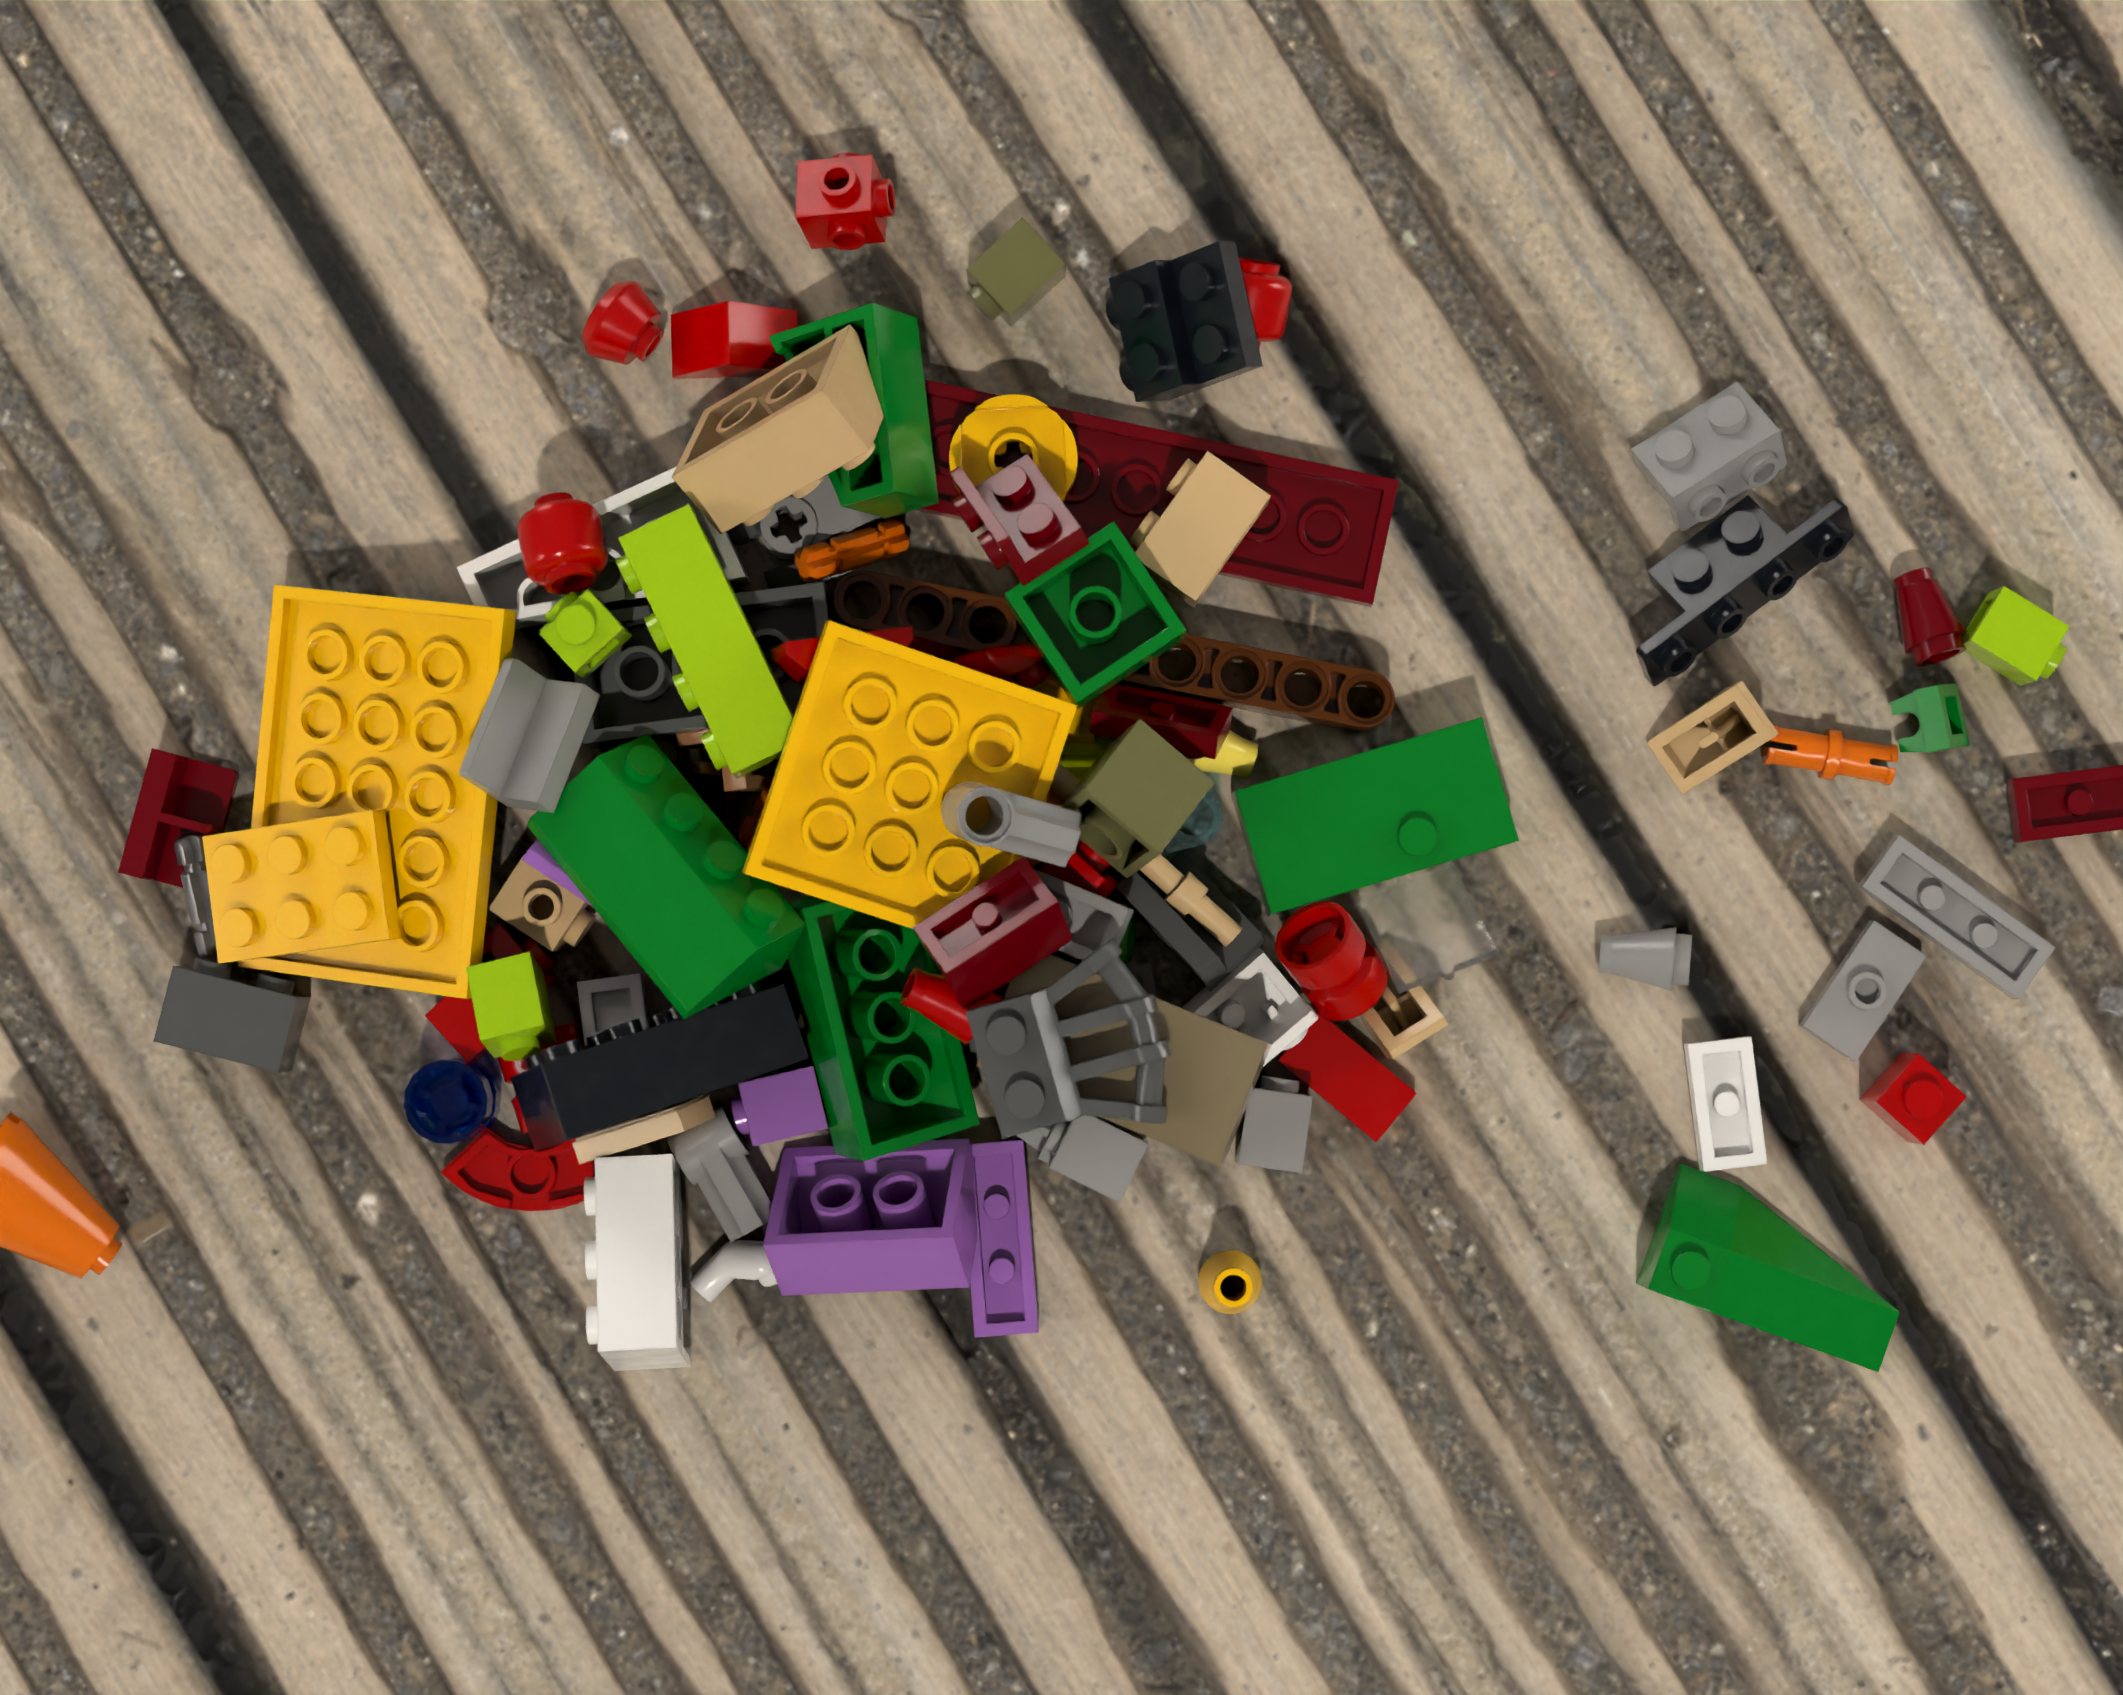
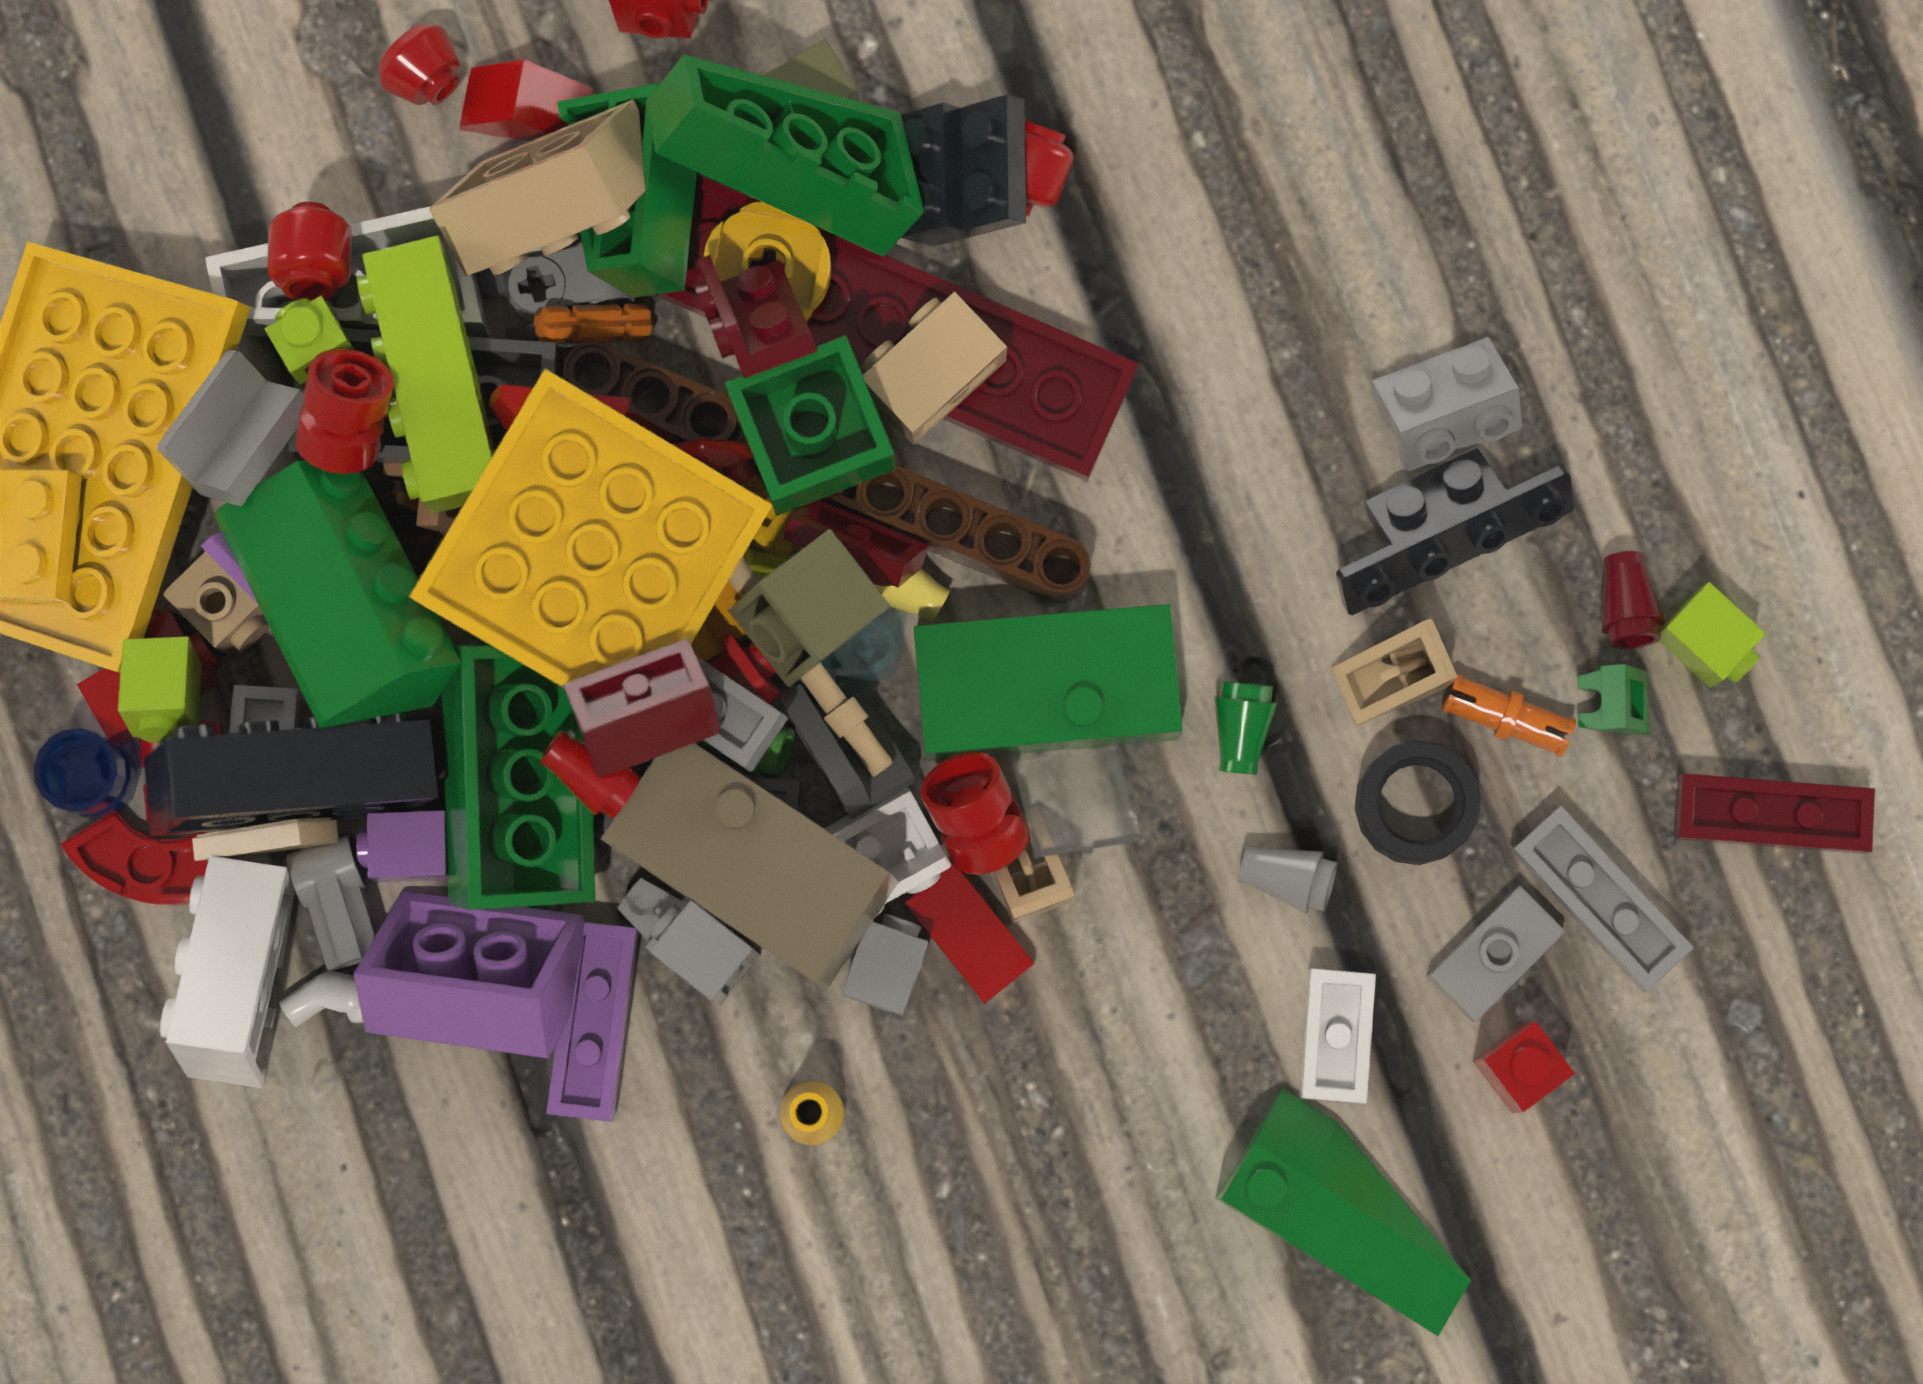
camera: 10 degrees right, 5 degrees down
light grey piece [941,781,1081,867] -> none
dark grey plate [966,938,1171,1139] -> none
none -> red wheel [295,349,393,474]
none -> green wedge [646,54,924,257]
none -> green cone [1214,681,1277,775]
none -> black tyre [1354,740,1481,865]

